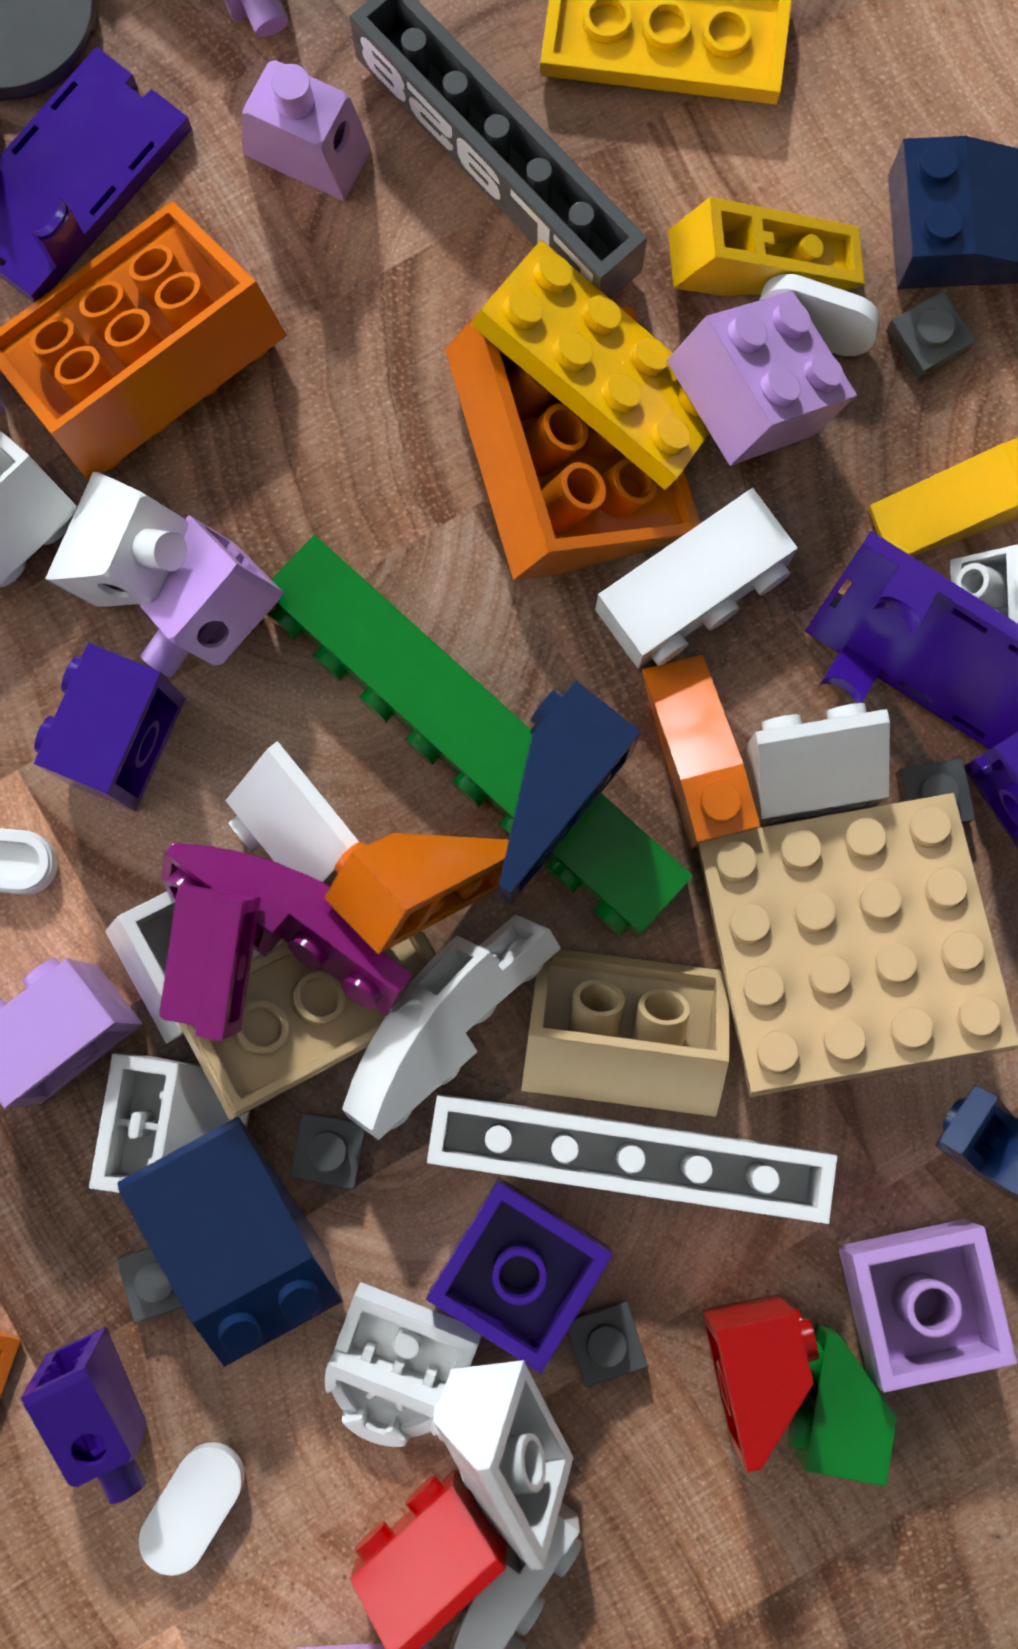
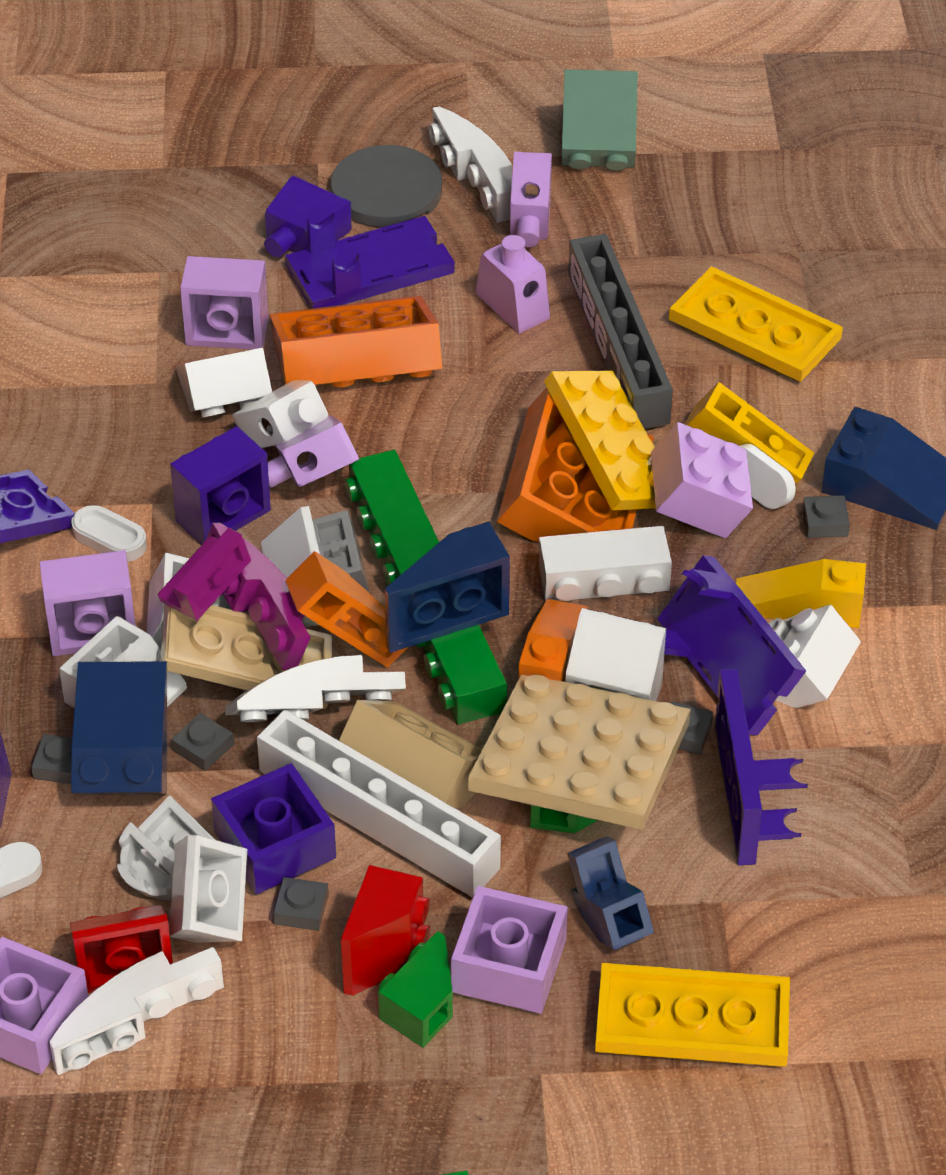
camera: 25 degrees right, 35 degrees down
none -> light grey hinge [312,510,371,594]

